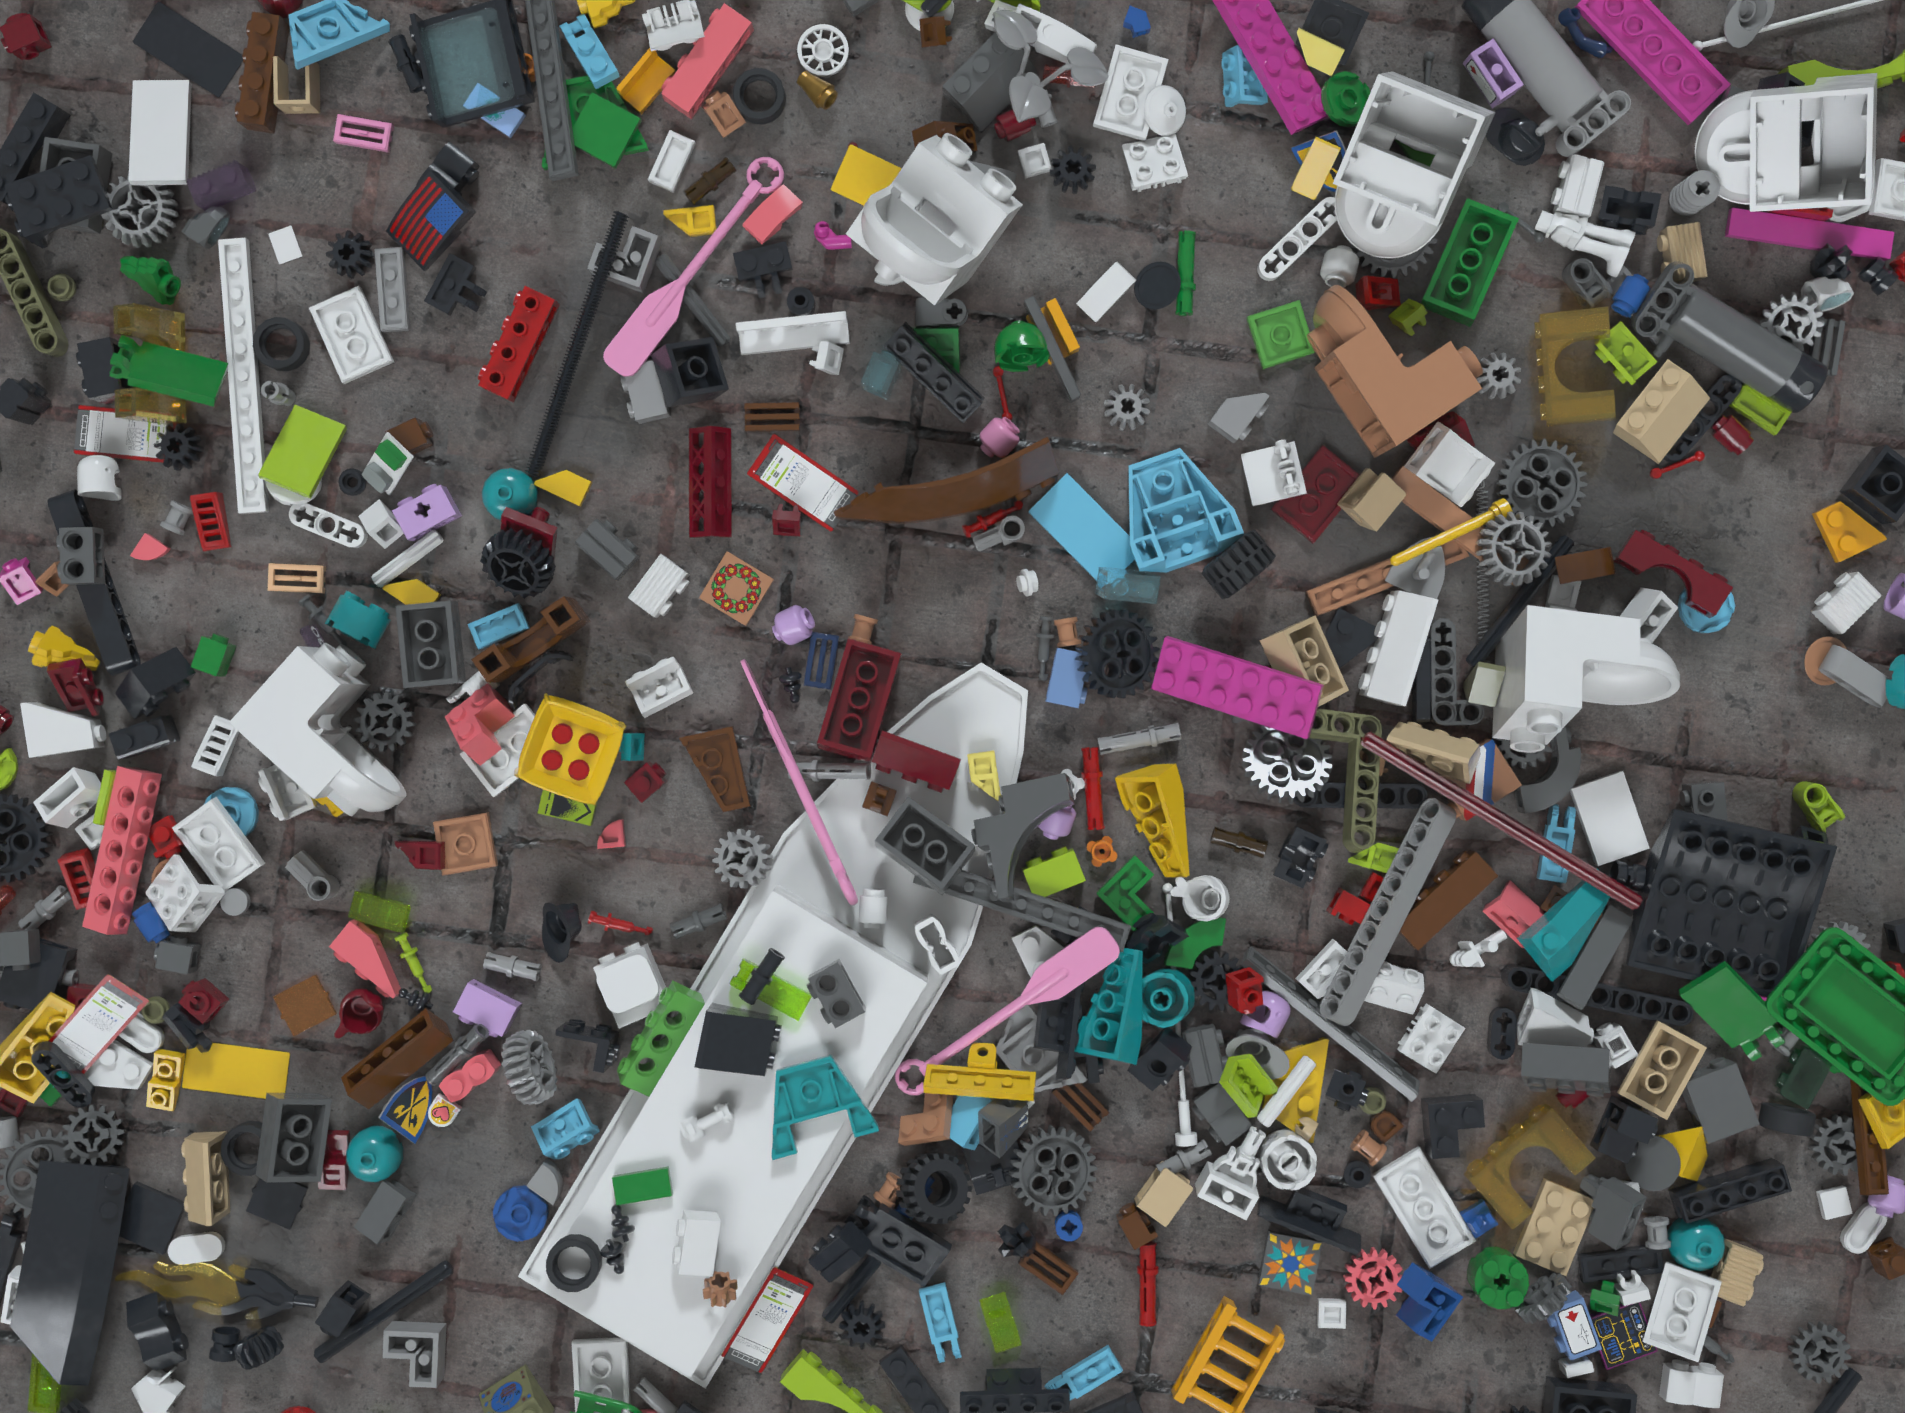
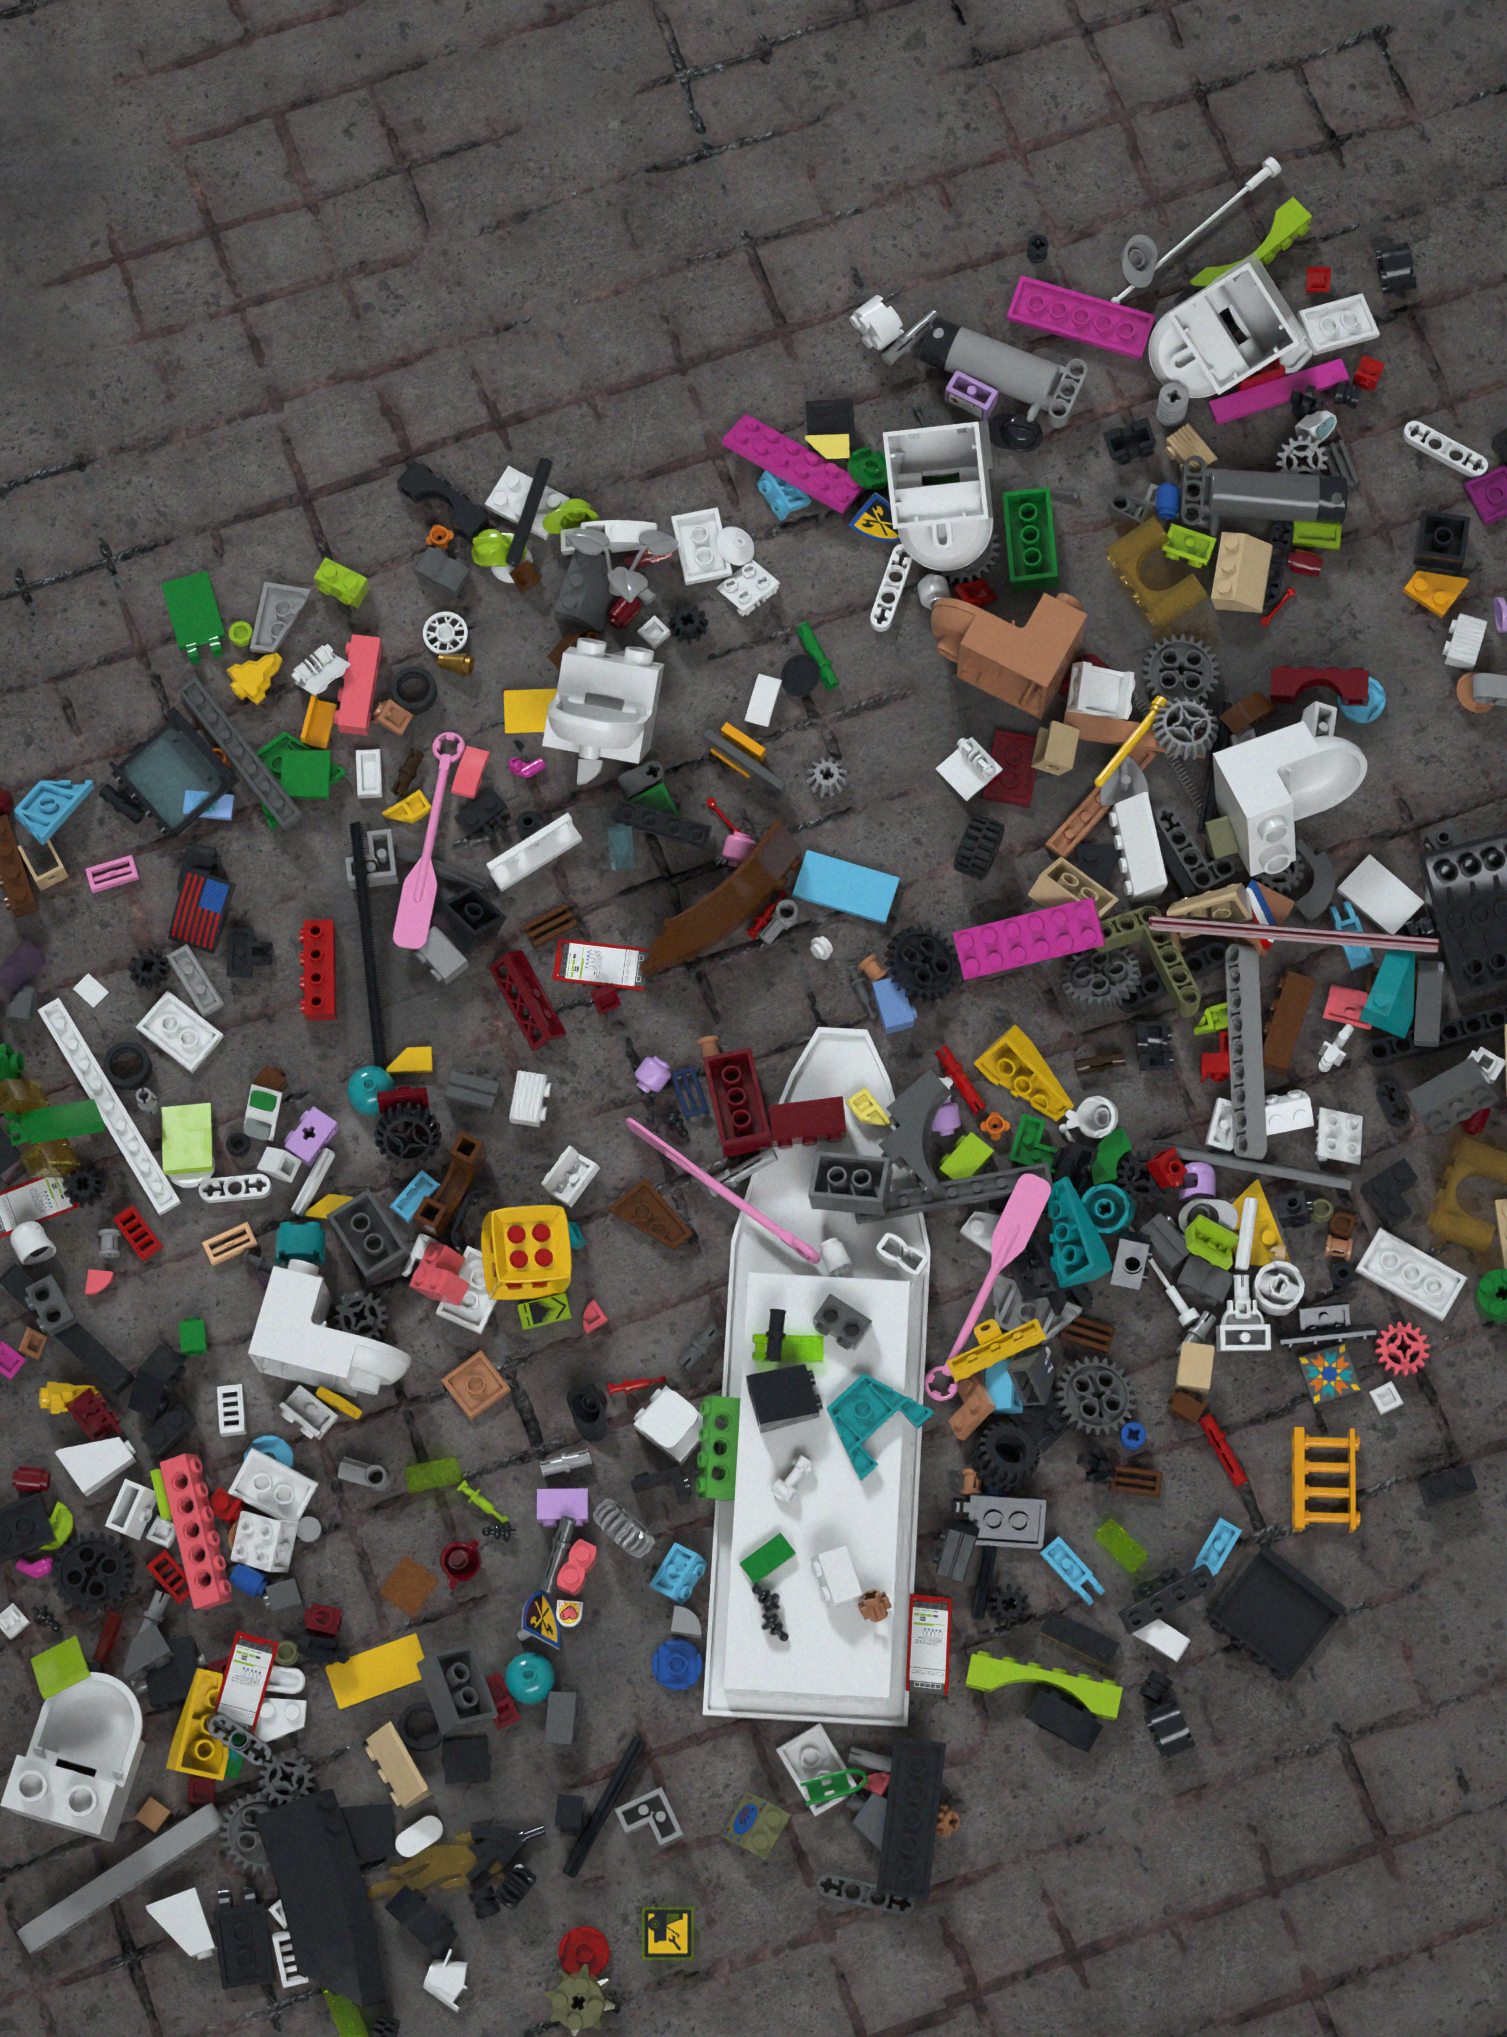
camera: 35 degrees left, 15 degrees down
yellow slope [146,1049,185,1111] -> none
coral slope [329,918,401,998] -> none
reddish brown brick [341,1008,454,1109] -> none
dark red tile [395,840,445,870] -> none
black tyre [546,1234,602,1292] -> none
medium azure plate [559,13,620,89] -> none
dark red bracket [624,761,668,803] -> none
tile [699,551,774,626] -> none
light grey gear [712,829,773,889] -> none
white tile [809,341,844,375] -> none
reddish brown tile [862,781,897,817] -> none
green cylinder [994,321,1050,372] -> none
clear light blue brick [1095,567,1161,604] -> none
light grey pin [1097,723,1181,755] -> none
blue piece [1123,6,1151,38] -> none
medium azure wedge [1129,448,1244,573] -> none
light grey slope [1208,393,1269,443] -> none
bright green tile [1246,300,1315,370] -> none
yellow slope [1291,137,1341,200] -> none
lime tile [1388,298,1428,336] -> none
blue brick [1396,1262,1463,1342] -> none
blue tile [1459,1199,1499,1239] -> none
light grey gear [1476,353,1521,399] -> none
white slope [1516,988,1594,1047] -> none
white piece [1535,210,1635,278] -> none
white brick [1551,154,1604,218] -> none
dark blue piece [1558,8,1613,58] -> none

